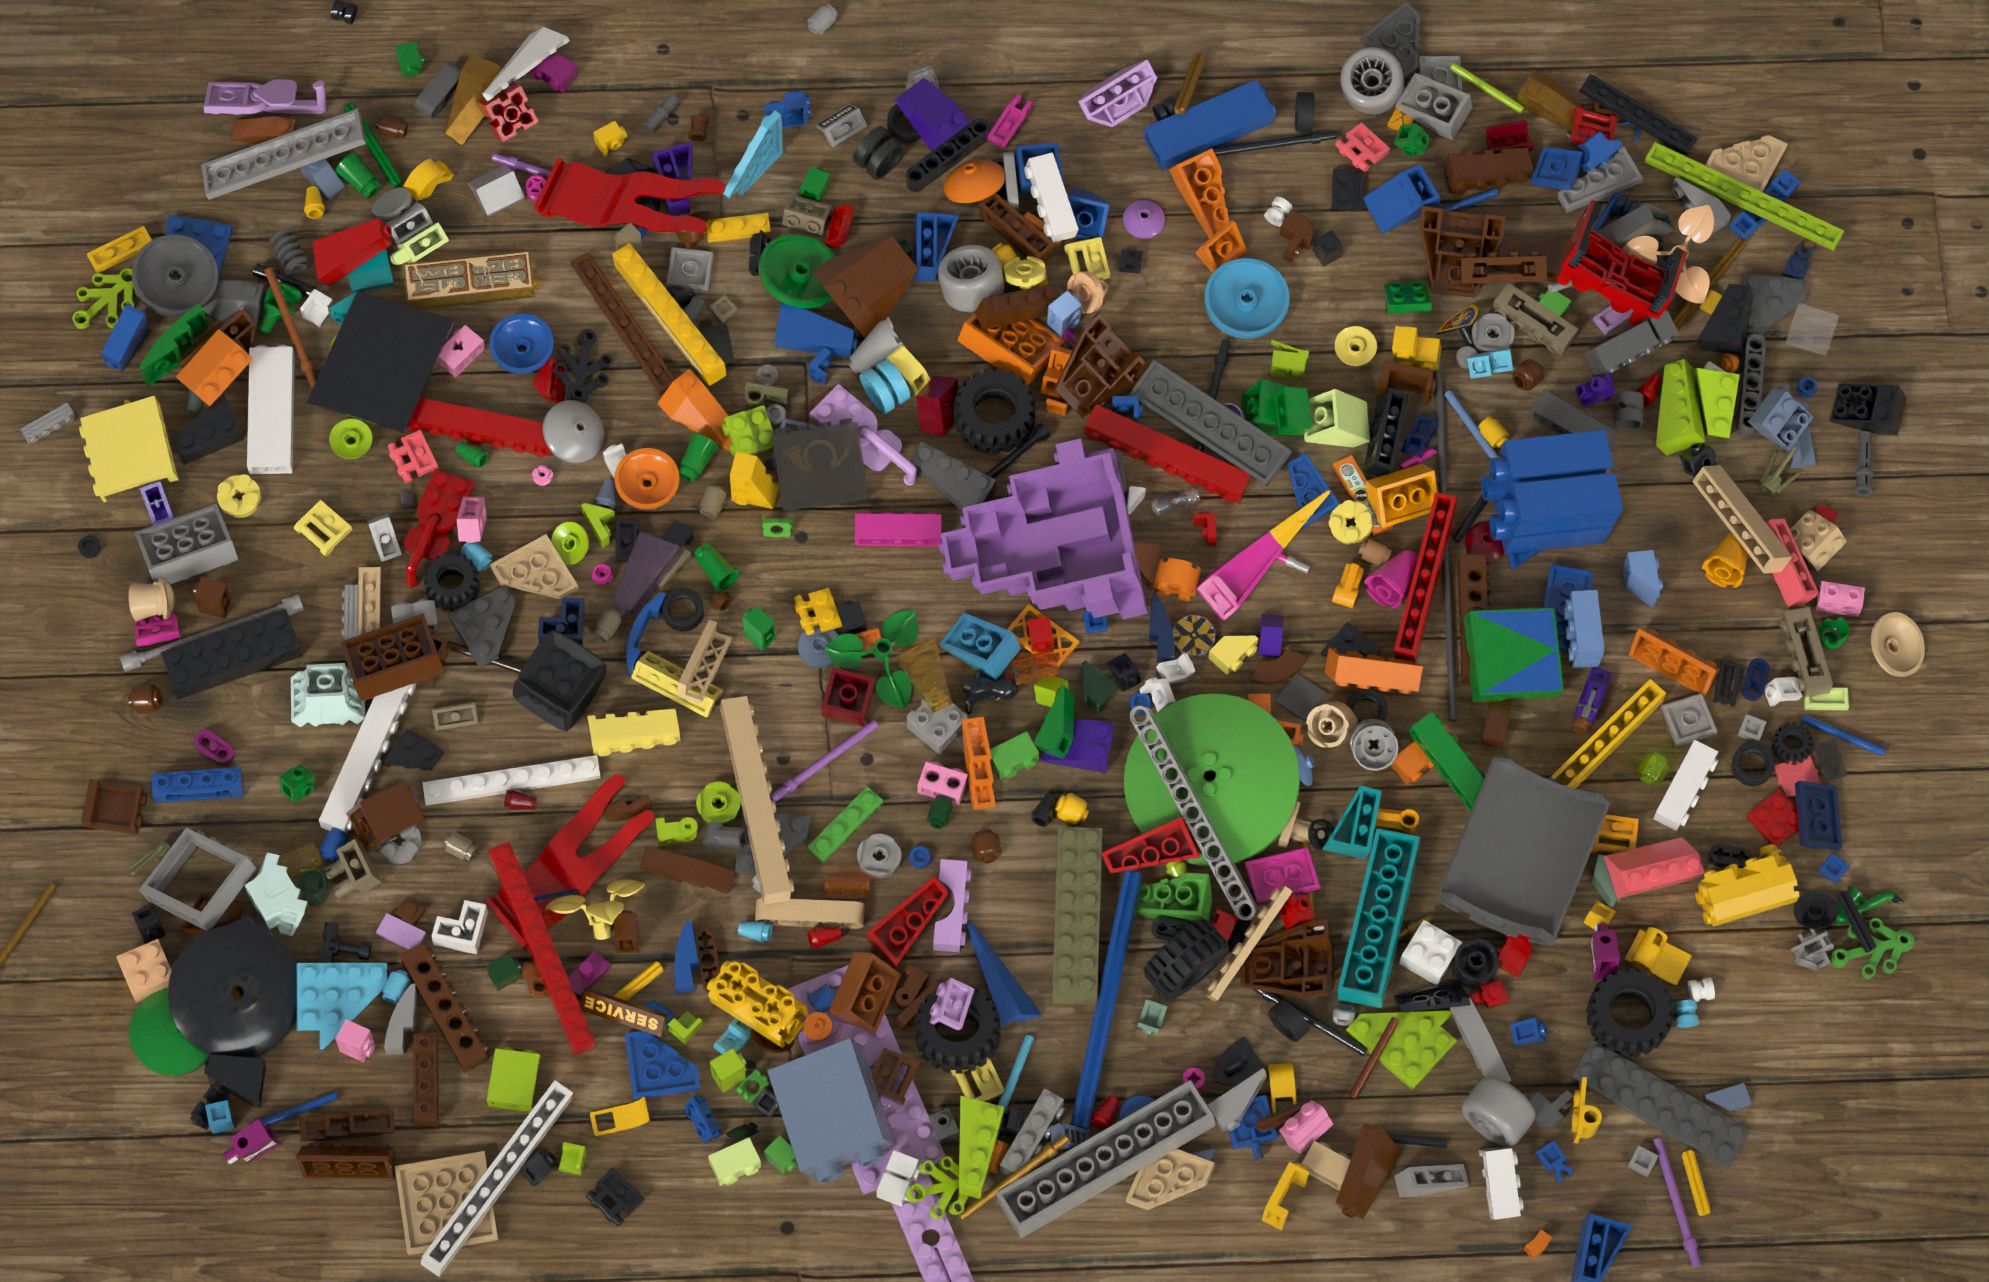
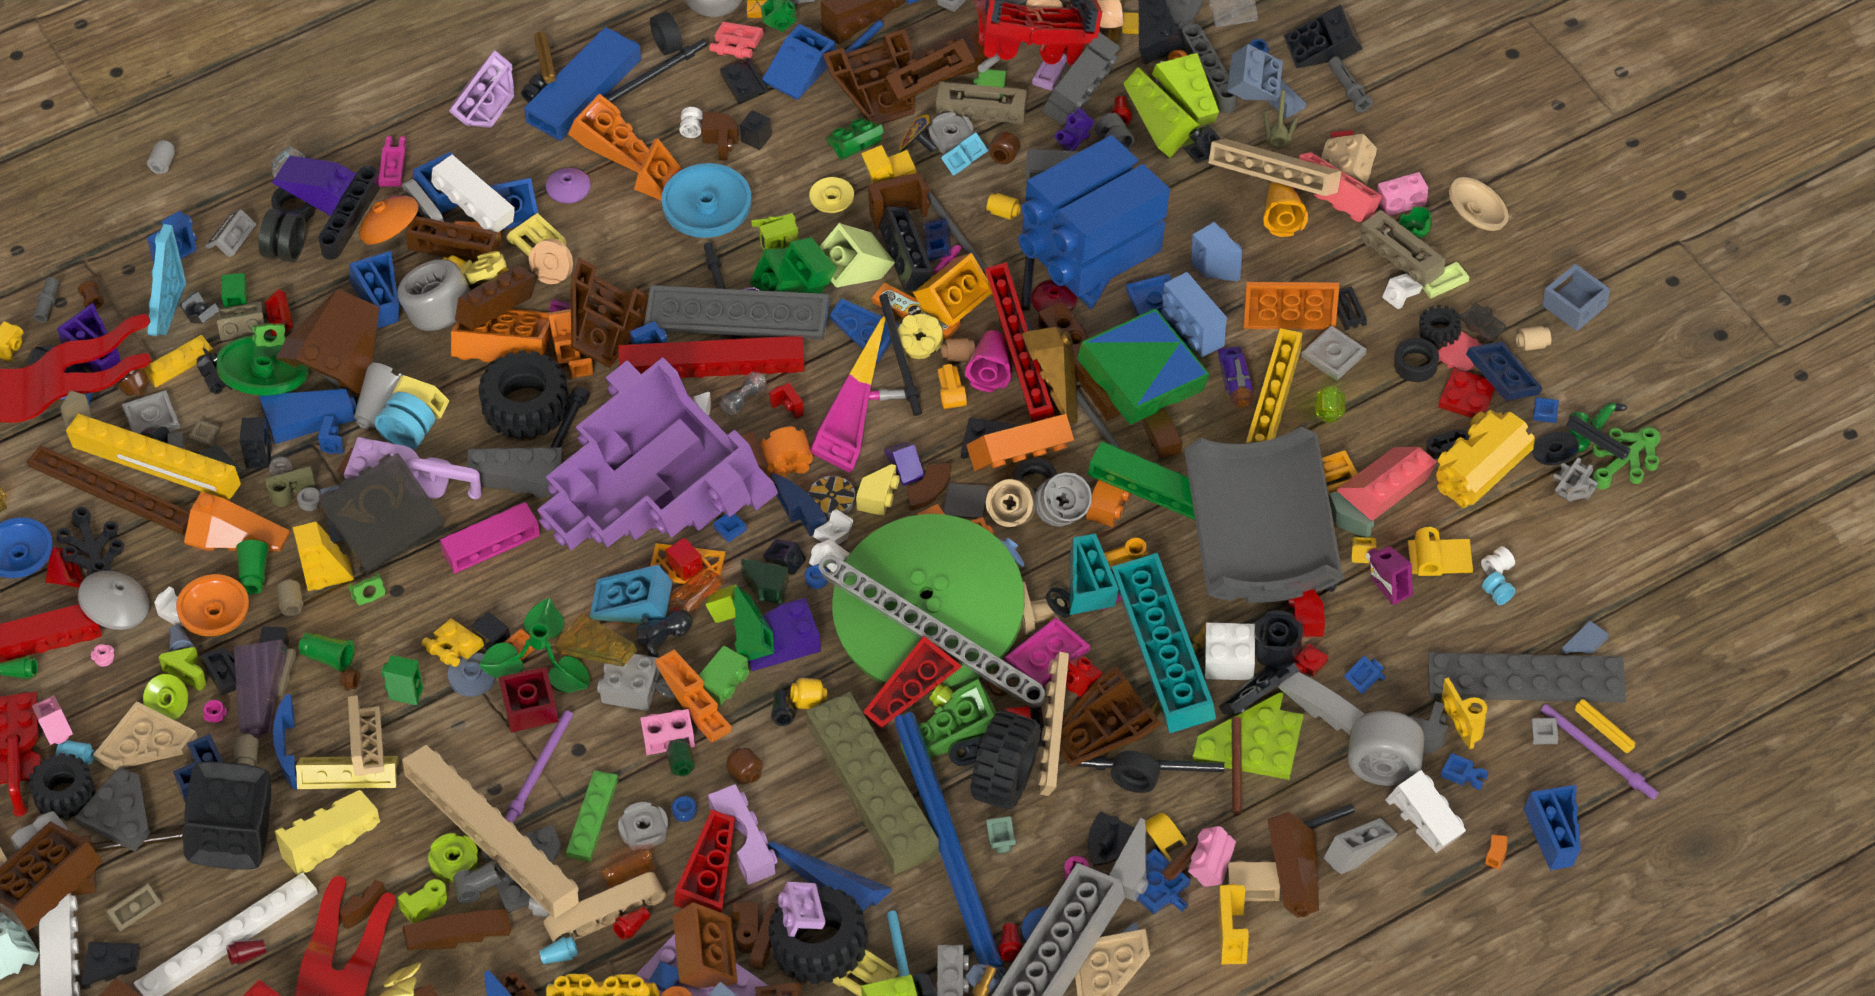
camera: 25 degrees left, 15 degrees down
black tyre [662,588,704,632] -> none
lime plate [721,405,777,456] -> none
dark red panel [916,376,959,436] -> none
light blue brick [1047,291,1082,338] -> none
black tile [1119,249,1143,274] -> none
light grey tile [1333,1003,1356,1026] -> none
medium blue bar [1444,390,1498,459] -> none
light grey tile [1456,346,1477,369] -> none
black tyre [1586,967,1675,1057] -> none
white brick [1653,740,1719,831] -> none
light grey plate [1738,714,1766,743] -> none
clear blue plate [1741,658,1770,701] -> none
blue bar [1802,715,1886,756] -> none
none -> black bracket [180,292,220,324]
none -> black brick [239,417,272,469]
none -> bright green piece [252,323,285,347]
none -> black bar [879,294,922,416]
none -> pearl gold wedge [1022,327,1078,424]
none -> tan brick [1516,326,1551,351]
none -> sand blue piece [1542,264,1610,331]

